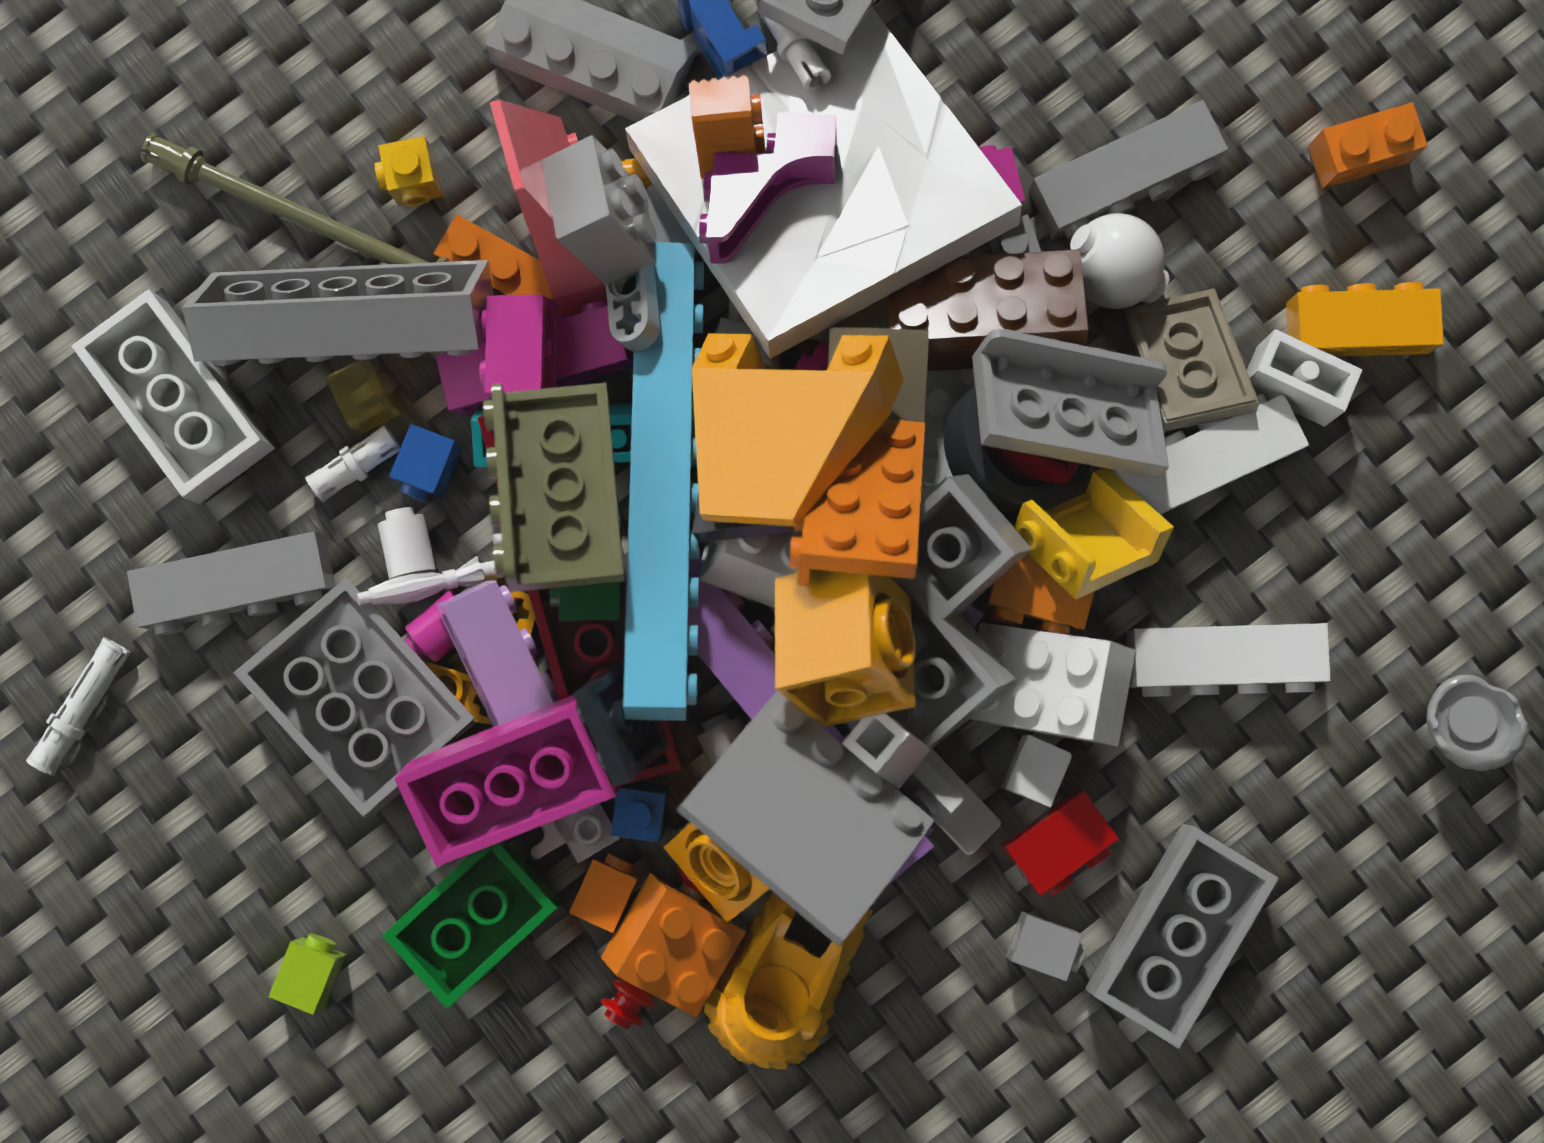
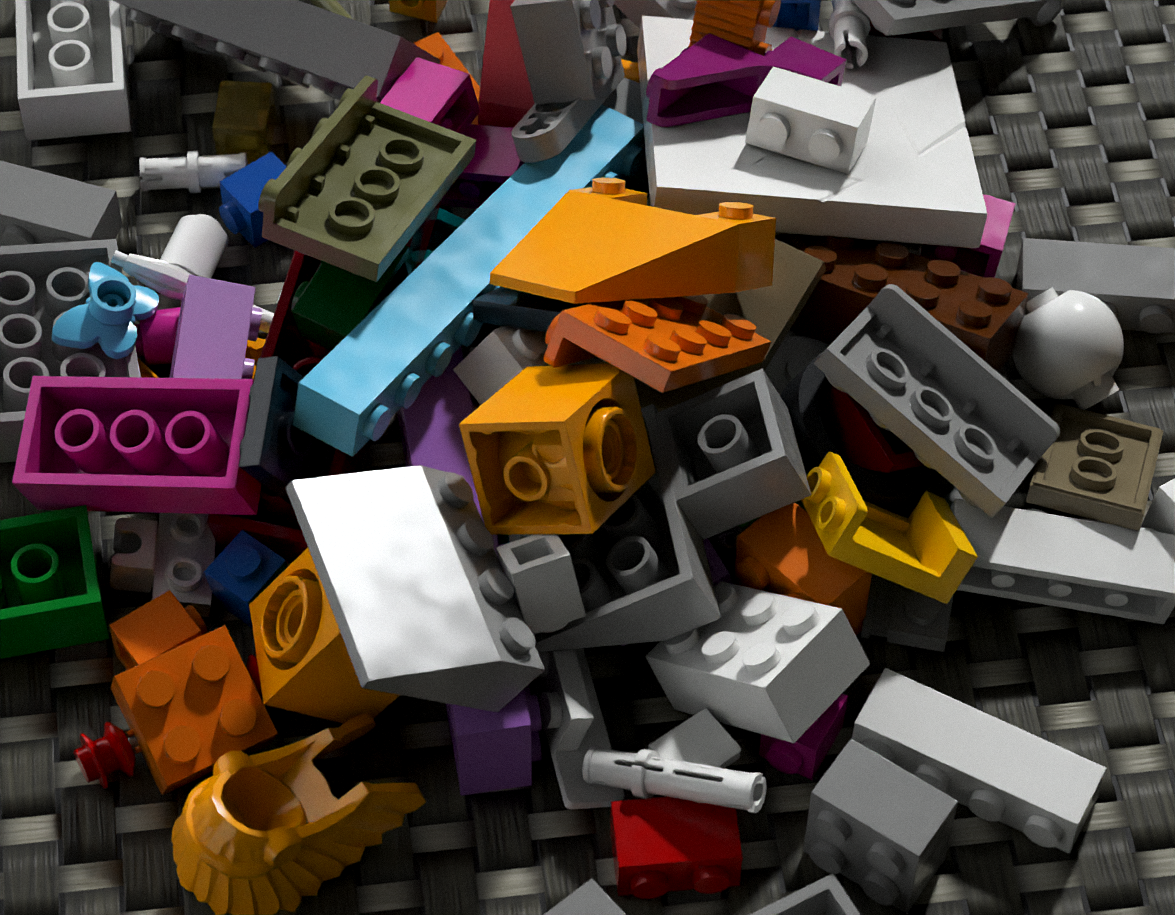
camera: 25 degrees right, 30 degrees down
none -> medium azure animal [51,262,159,360]
none -> white pin [582,745,766,813]
none -> white brick [745,66,877,174]
none -> light grey brick [803,739,958,914]

